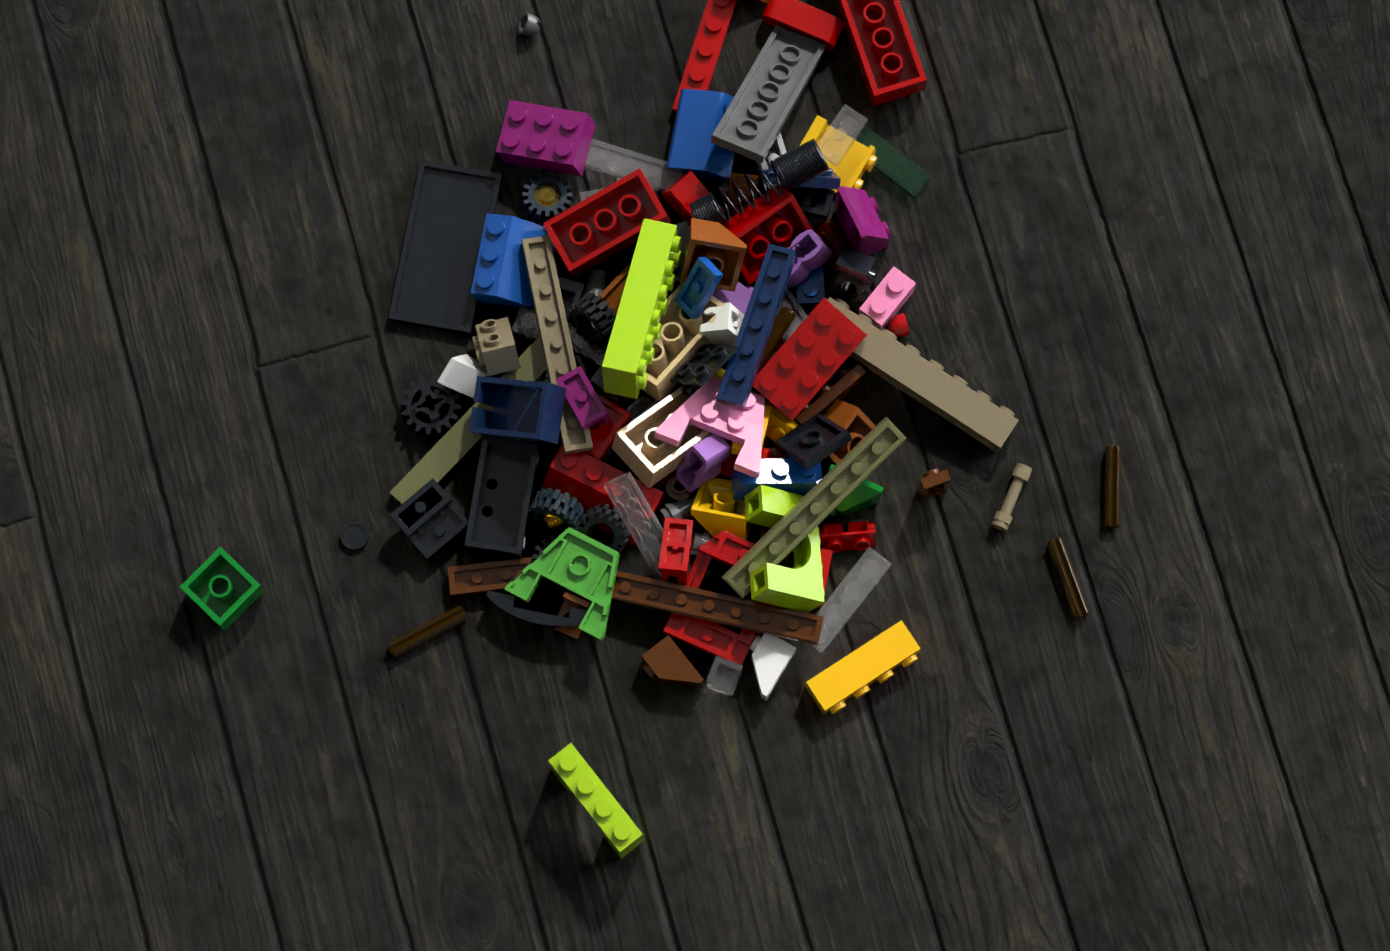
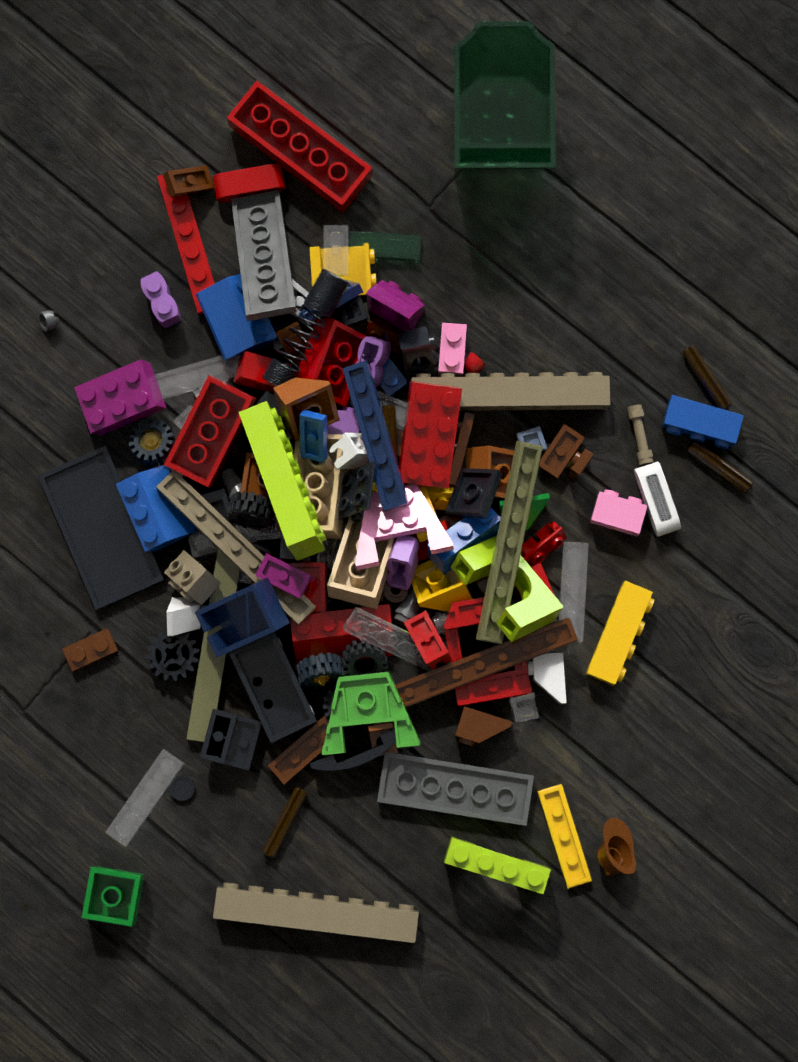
camera: 30 degrees left, 5 degrees up
none -> reddish brown plate [62,628,119,672]
none -> clear plate [105,749,185,847]
none -> medium lavender brick [141,271,181,328]
none -> dark tan brick [213,883,419,943]
none -> dark grey plate [377,752,534,826]
none -> clear green windscreen [453,21,556,169]
none -> sand blue tile [516,426,547,452]
none -> yellow tile [537,784,592,888]
none -> reddish brown plate [539,424,585,479]
none -> bright pink brick [590,490,648,537]
none -> reddish brown piece [597,818,636,876]
none -> white beam [634,462,681,537]
none -> blue brick [661,395,744,449]

